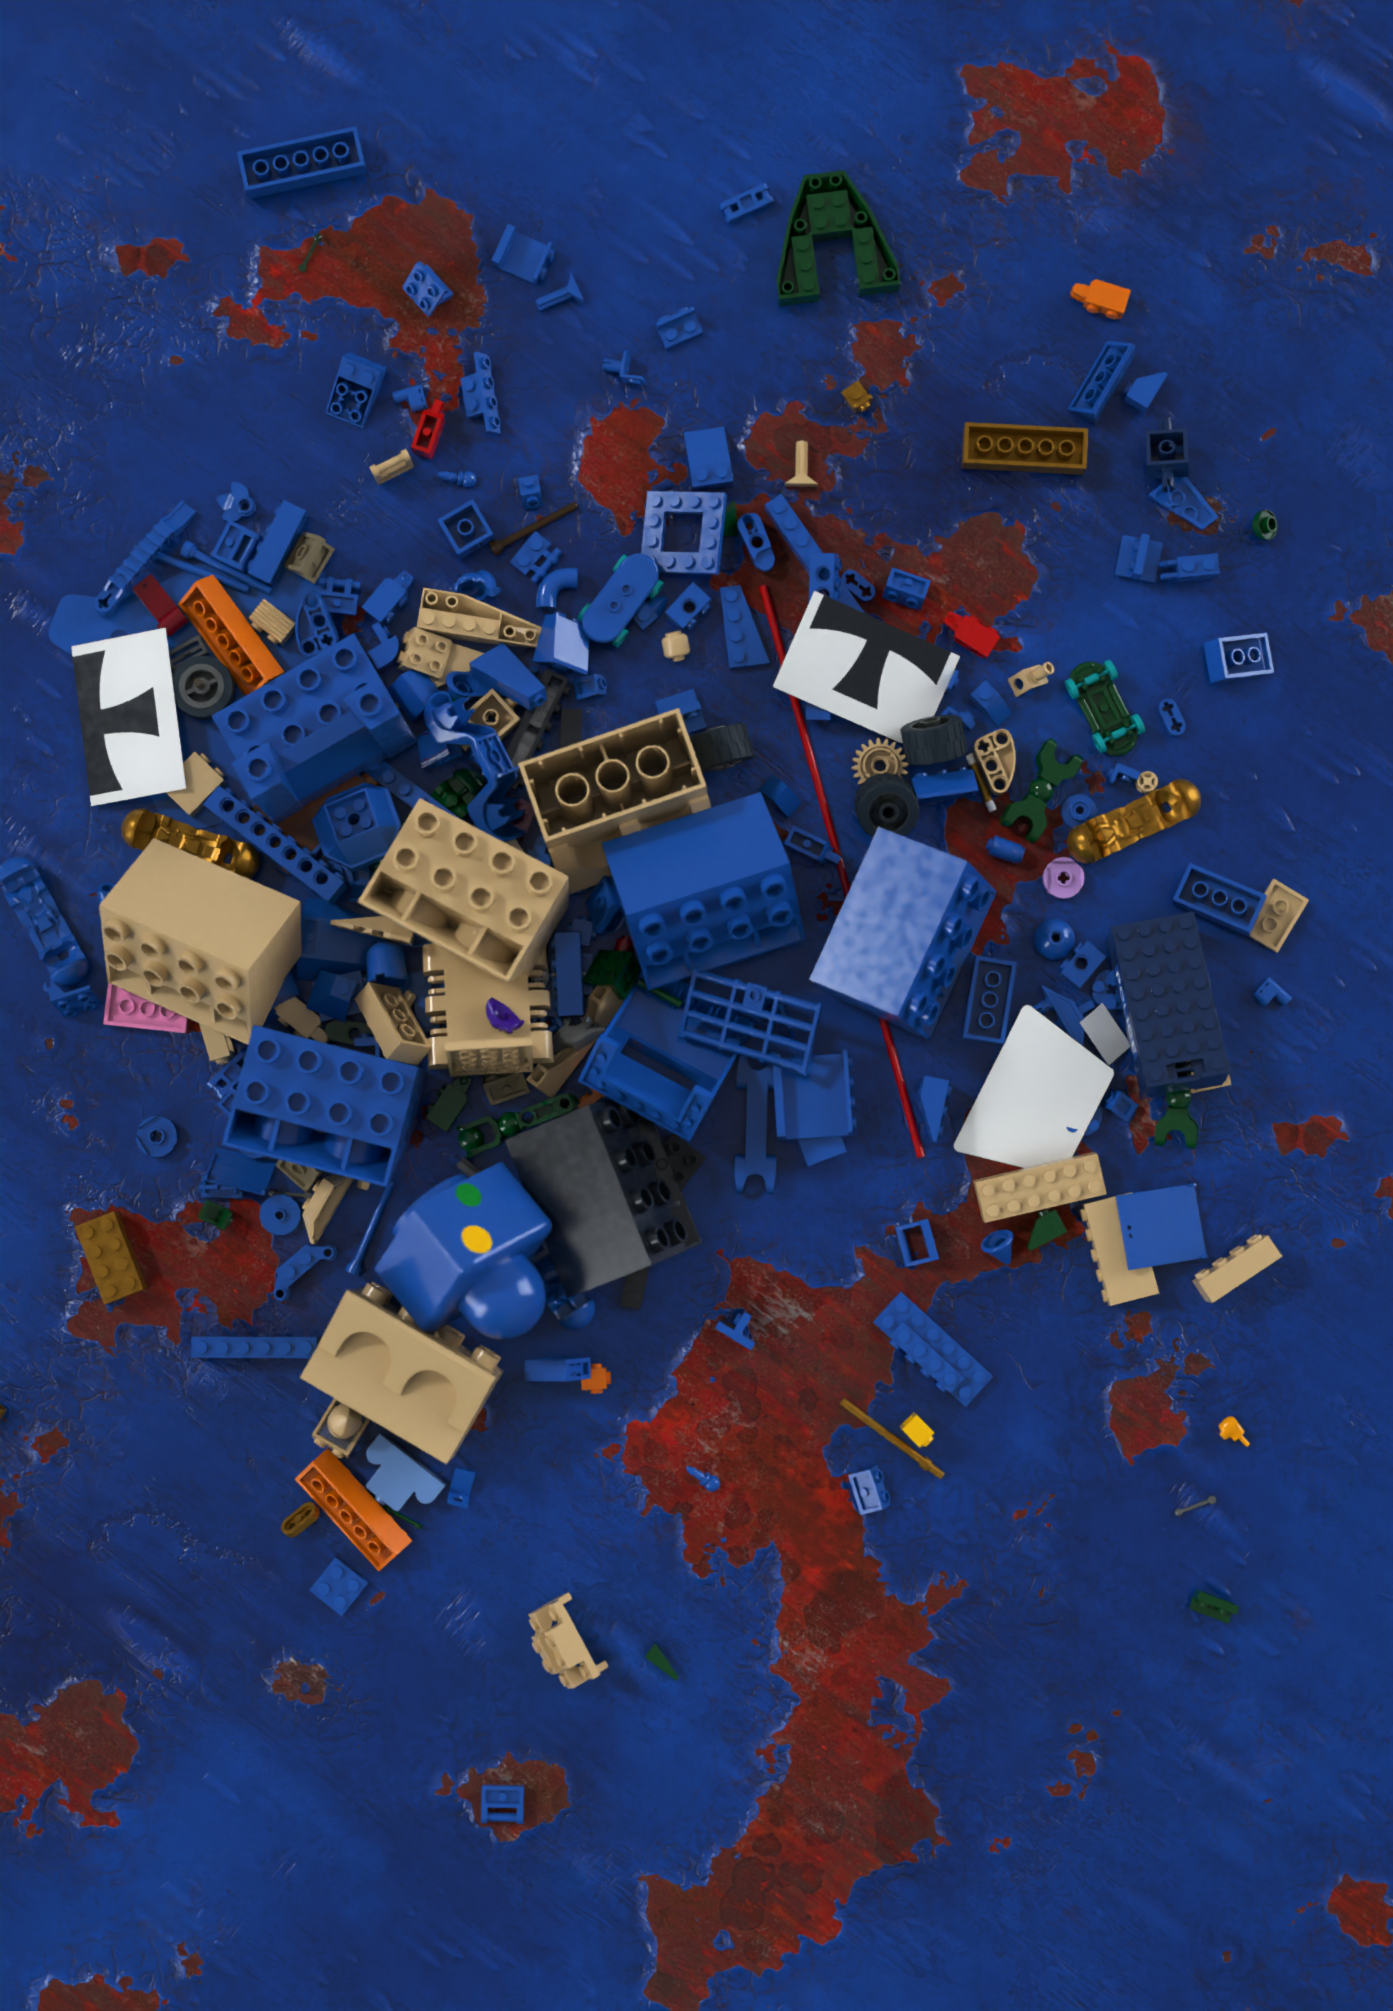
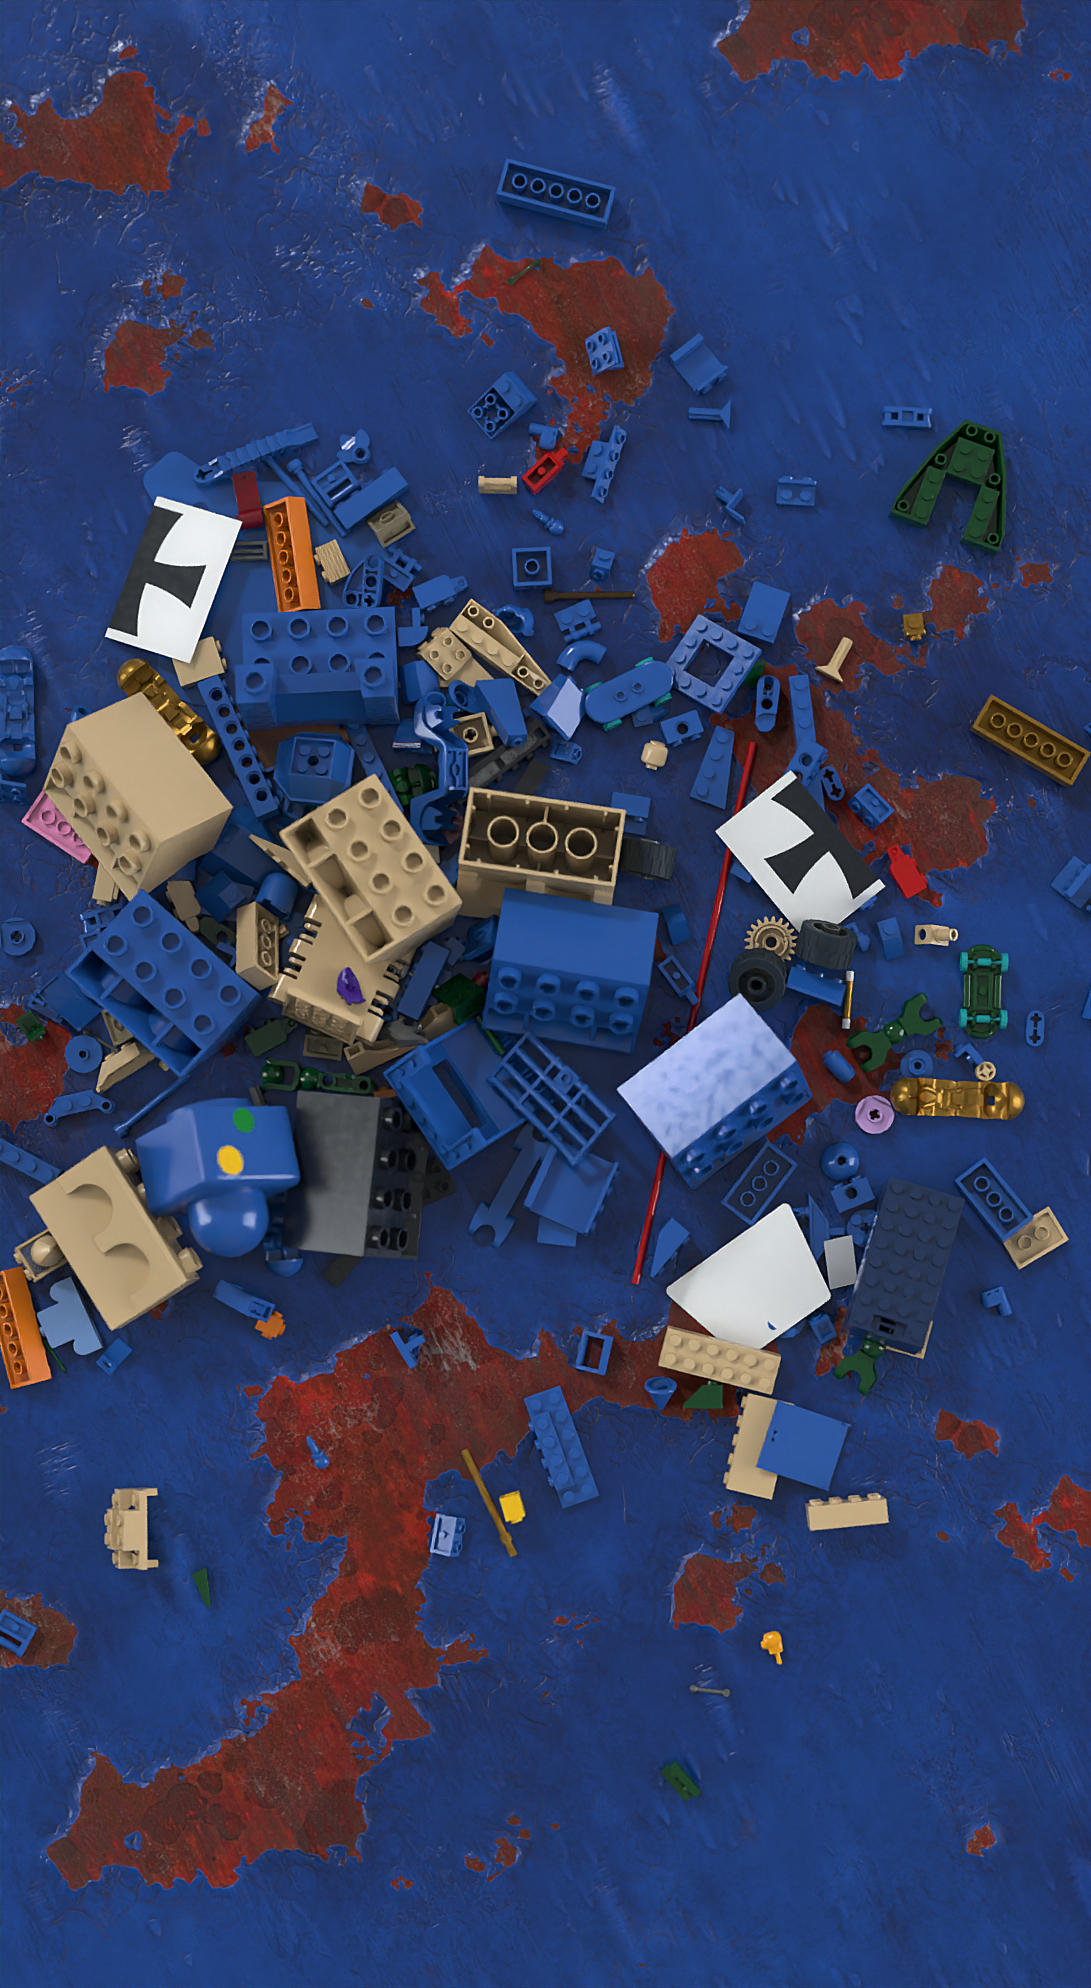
camera: 25 degrees right, 0 degrees up
wheel [172,656,235,720] -> none
tan beam [972,729,1016,796] -> none

